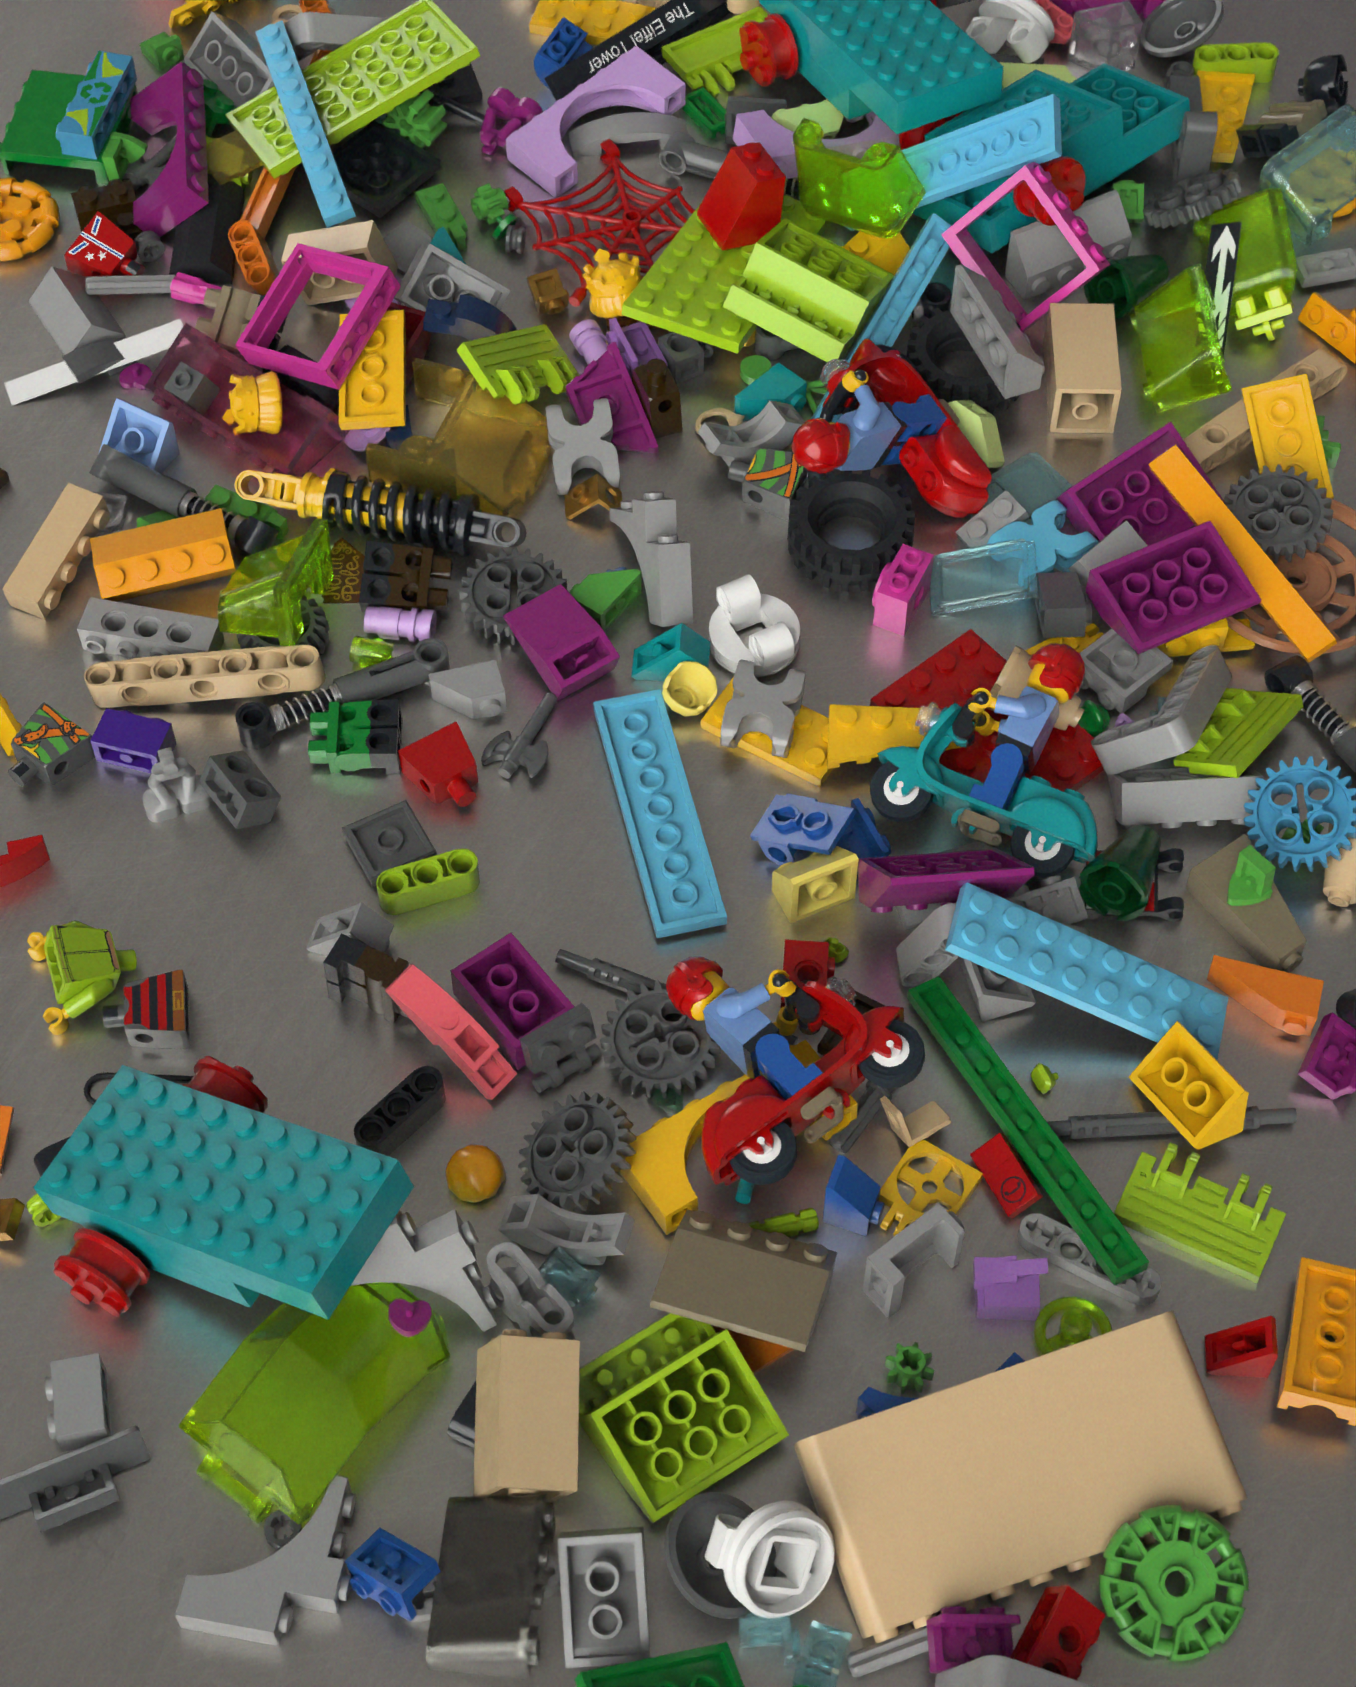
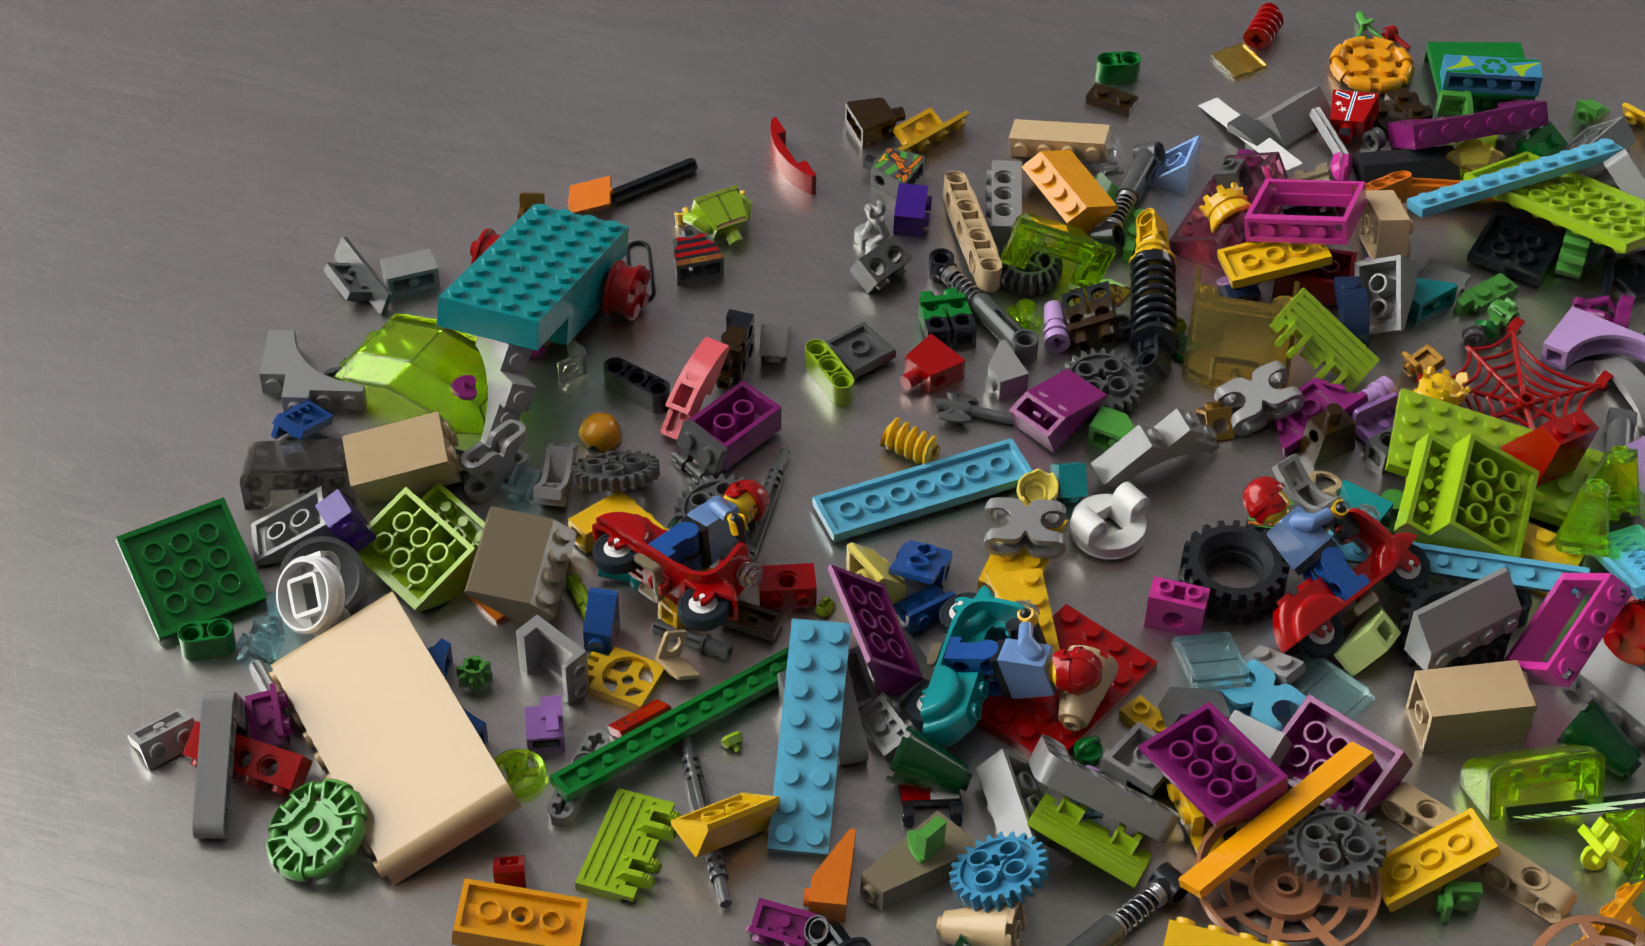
camera: 80 degrees right, 10 degrees down
none -> dark purple brick [315,489,377,552]
none -> yellow piece [880,417,941,465]

